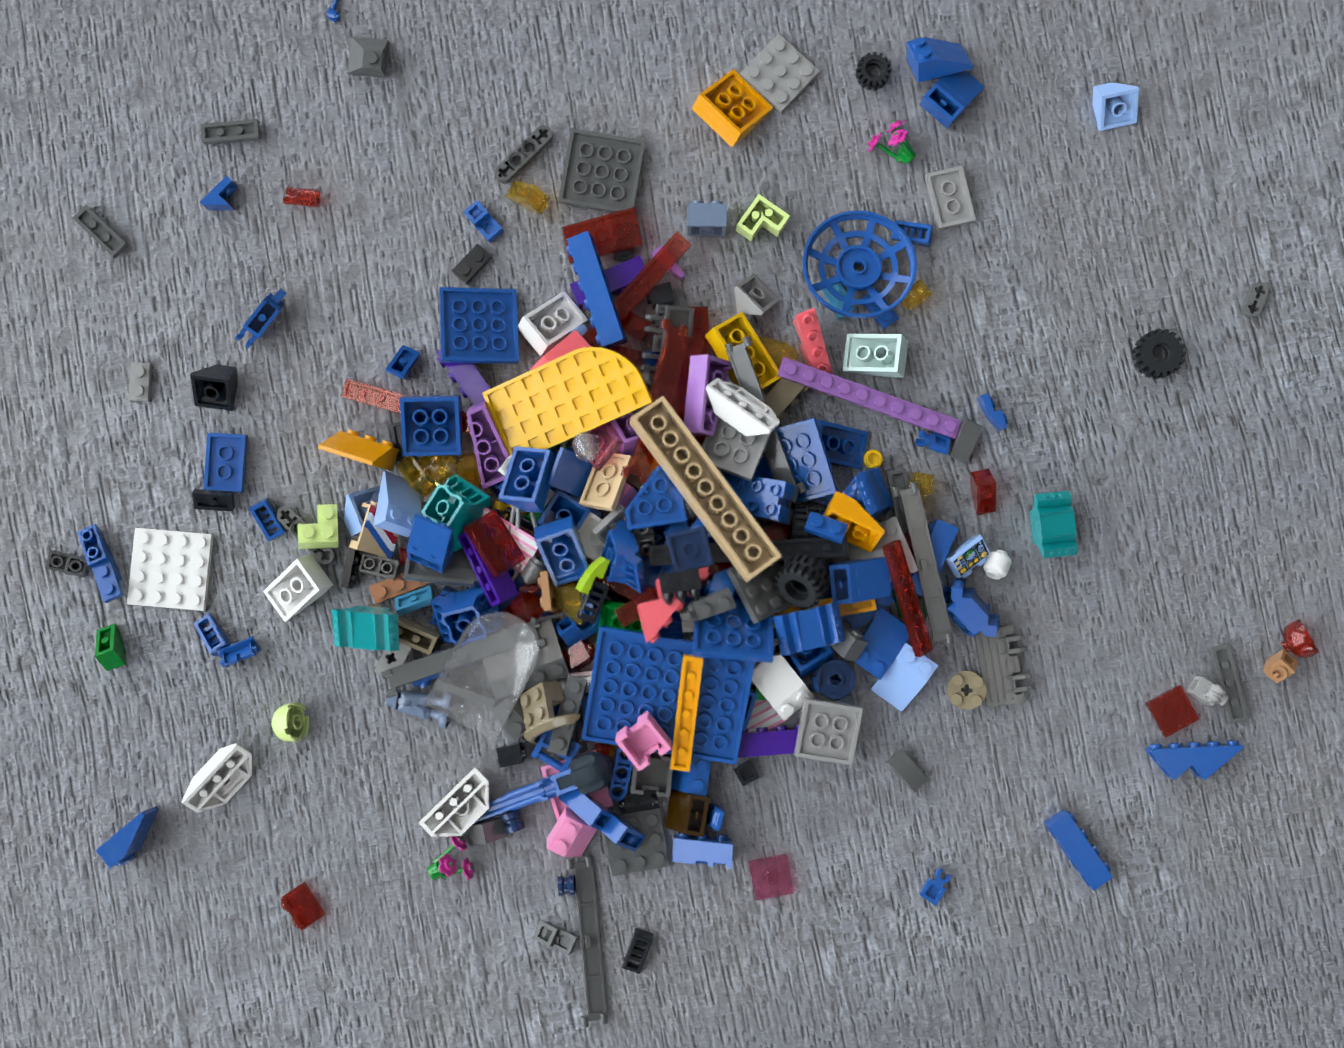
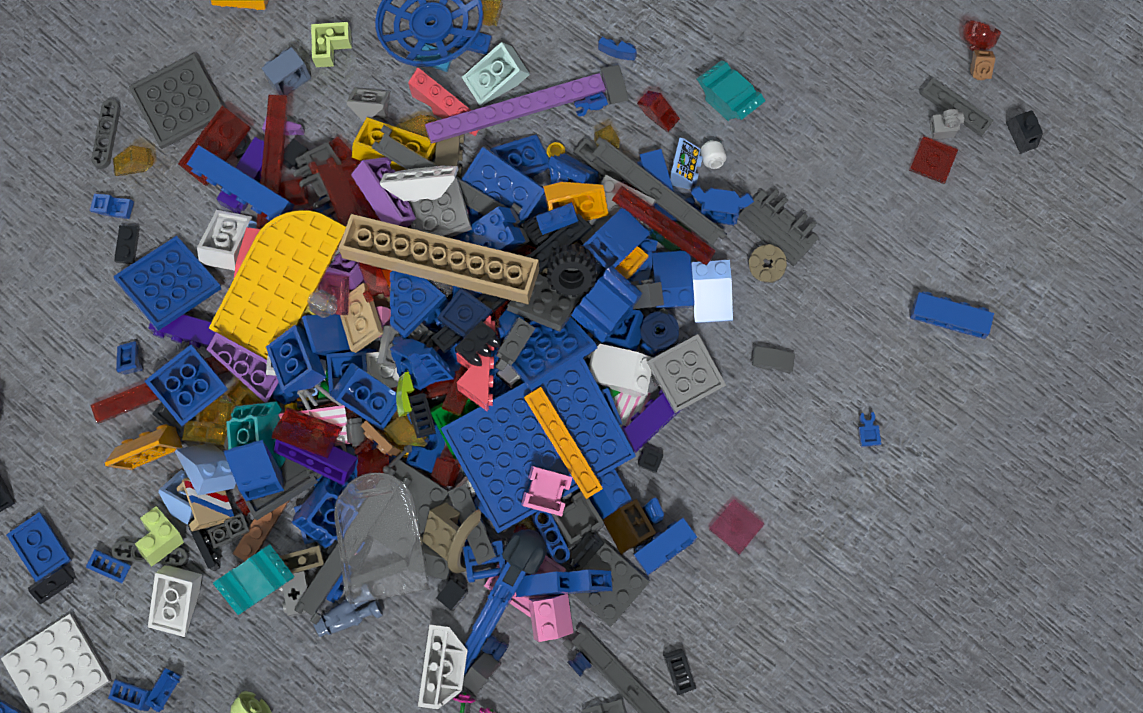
camera: 30 degrees left, 10 degrees down
dark azure plate [394,585,434,616] -> none
blue slope [1145,740,1244,780] -> none
none -> black torso [1006,110,1043,154]

